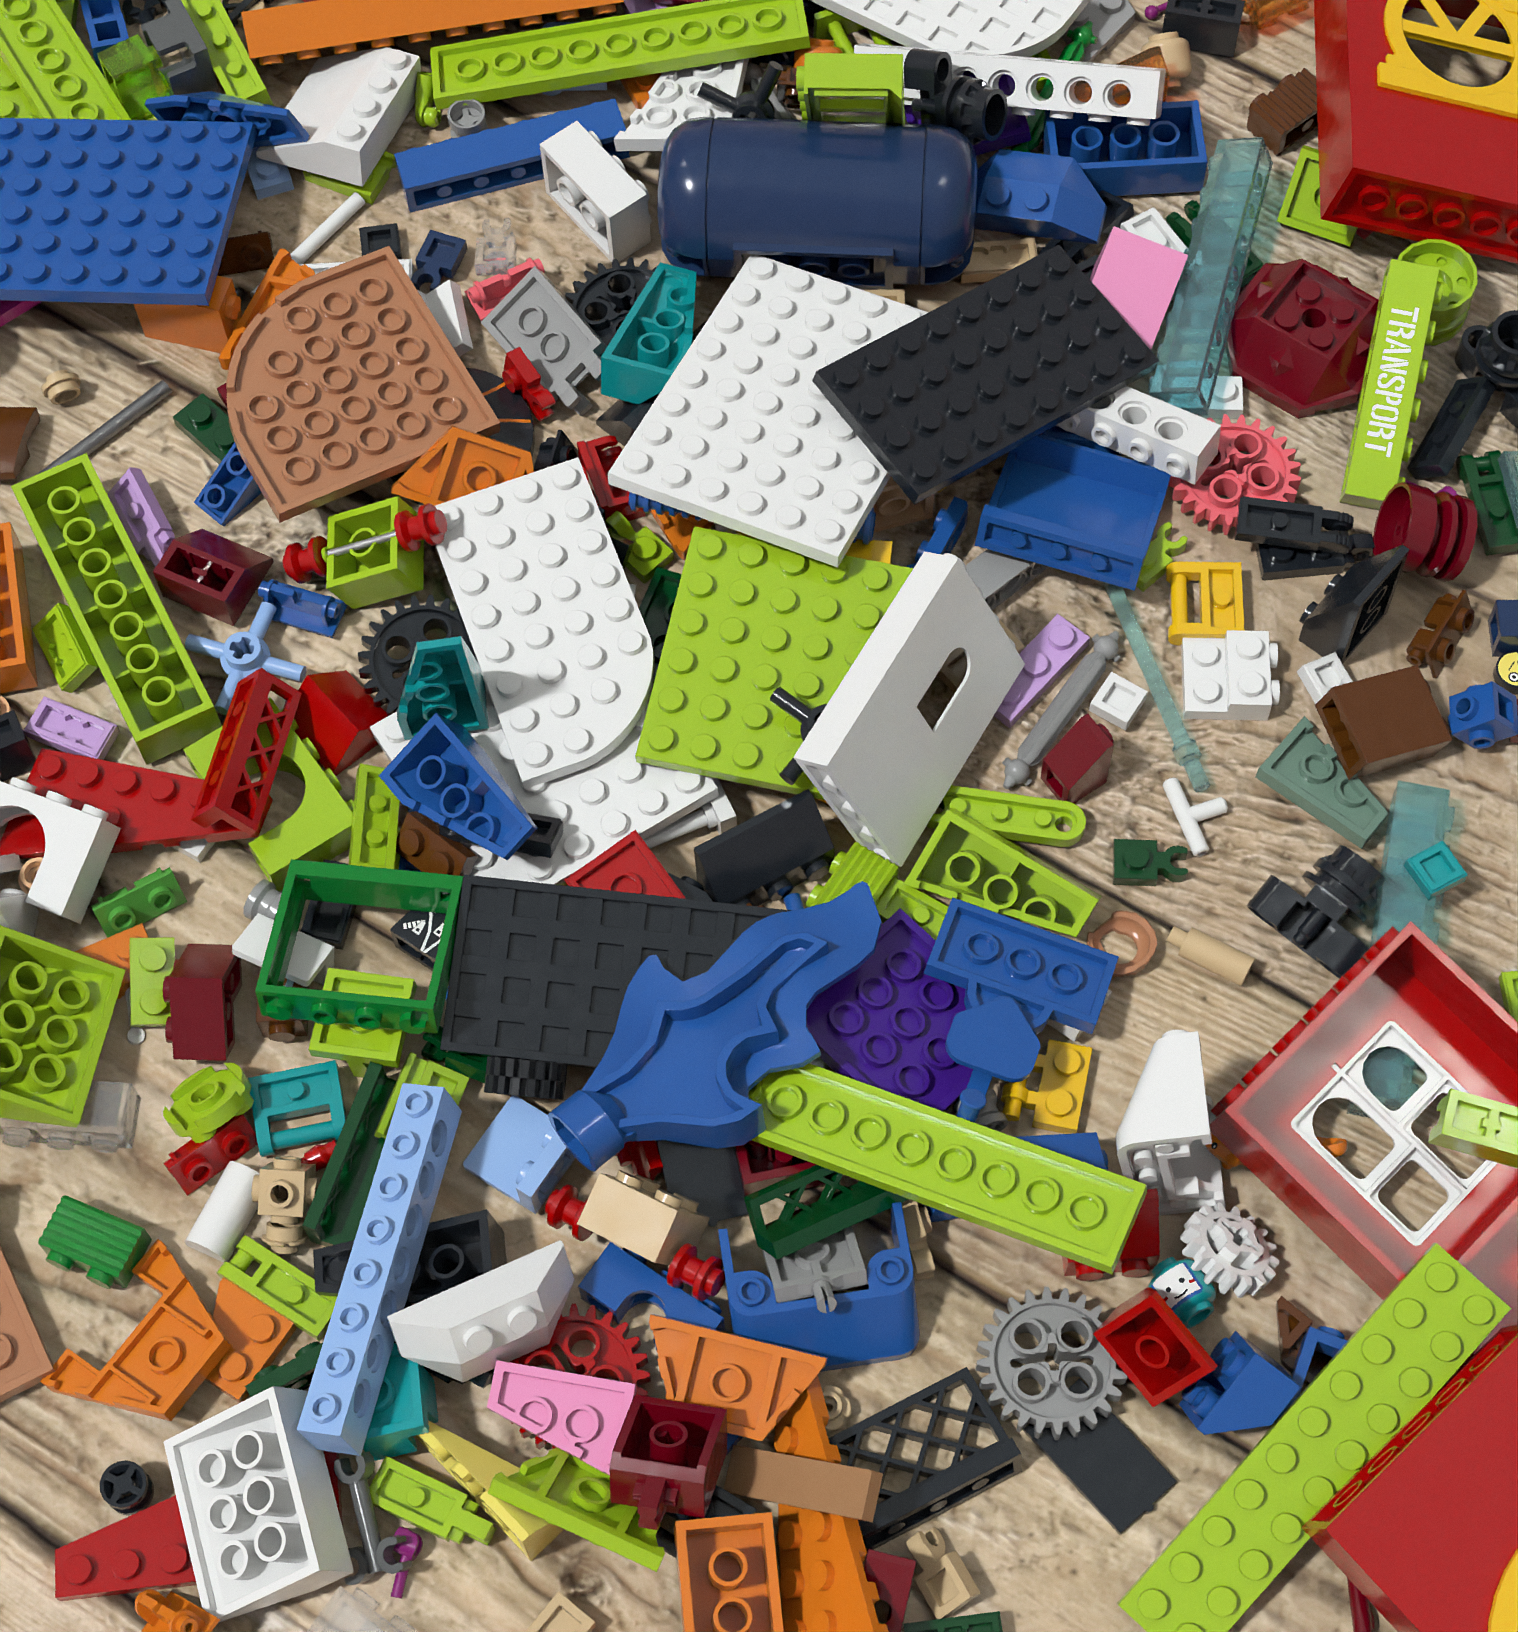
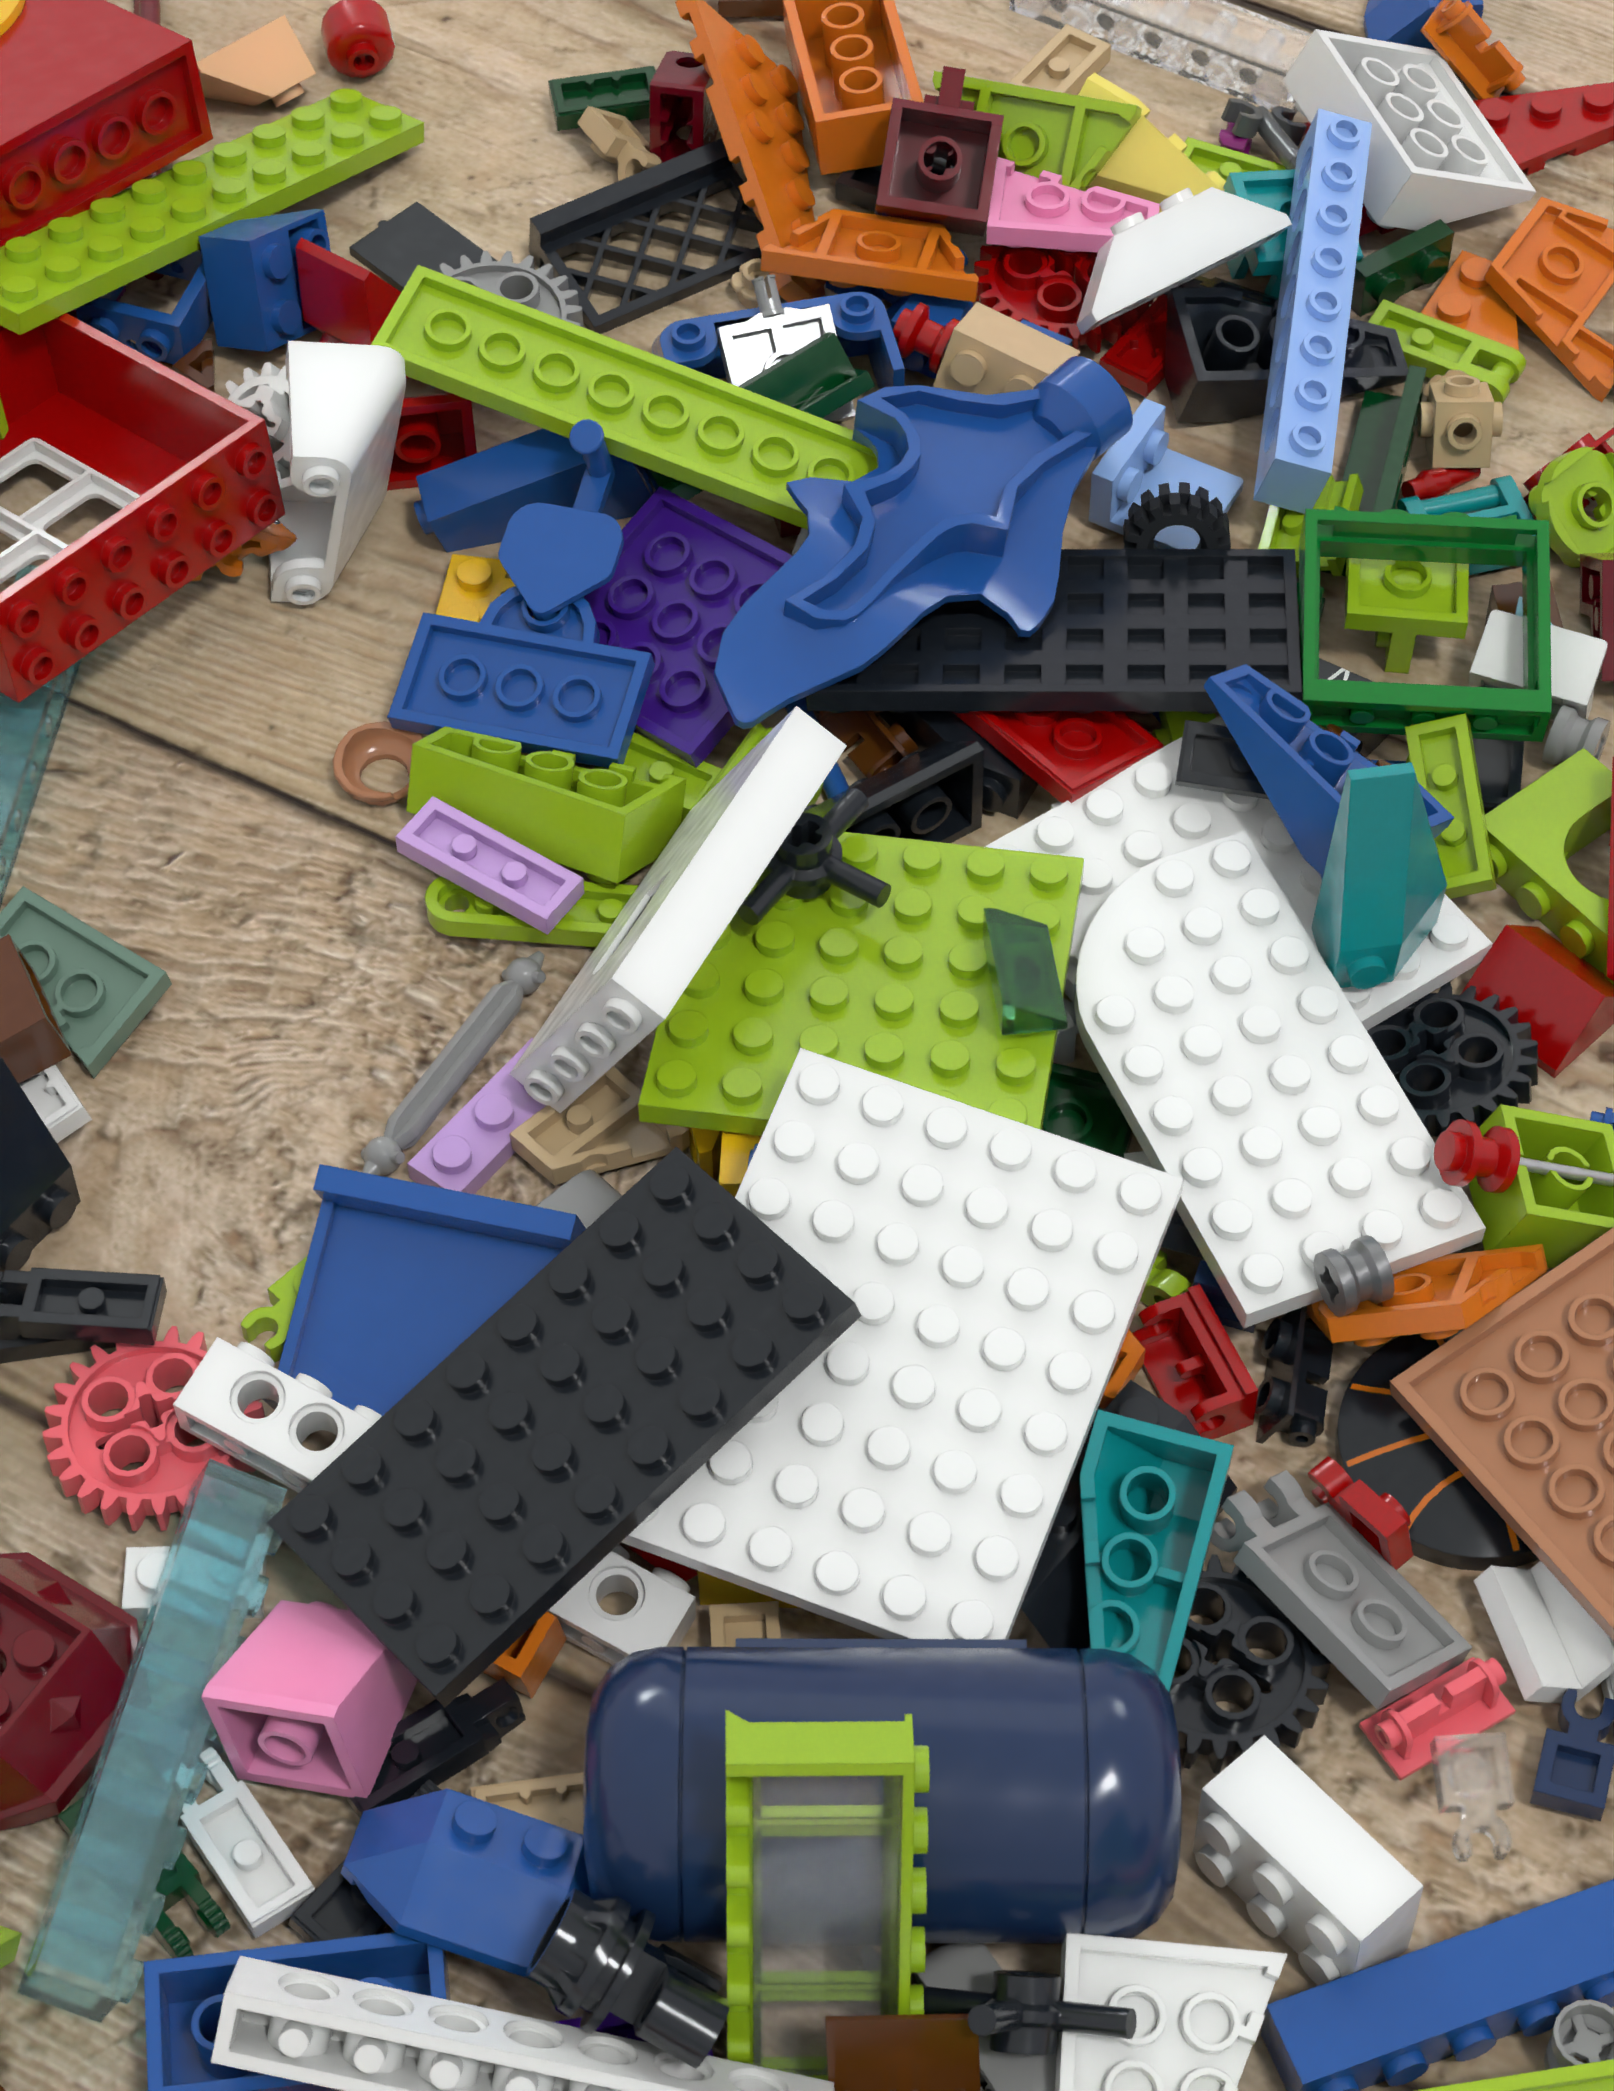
camera: 175 degrees right, 10 degrees down
black wheel [100,1460,154,1516] -> none
white brick [185,1161,259,1262] -> none
medium nougat tile [724,1445,883,1523] -> none
dark red slope [1040,713,1114,803] -> none
white plate [1089,672,1148,731] -> none
clear light blue bar [1103,582,1210,792] -> none
dark green plate [1112,839,1188,886] -> none
white piece [1162,778,1228,857] -> none
yellow plate [1166,561,1245,646] -> none
tan cylinder [1166,926,1256,987] -> none
white plate [1181,630,1280,721] -> none
black beam [1246,845,1385,979] -> none
none -> lavender plate [395,796,585,935]
none -> clear green slope [983,908,1068,1035]
none -> flat silver wheel [1313,1235,1395,1317]

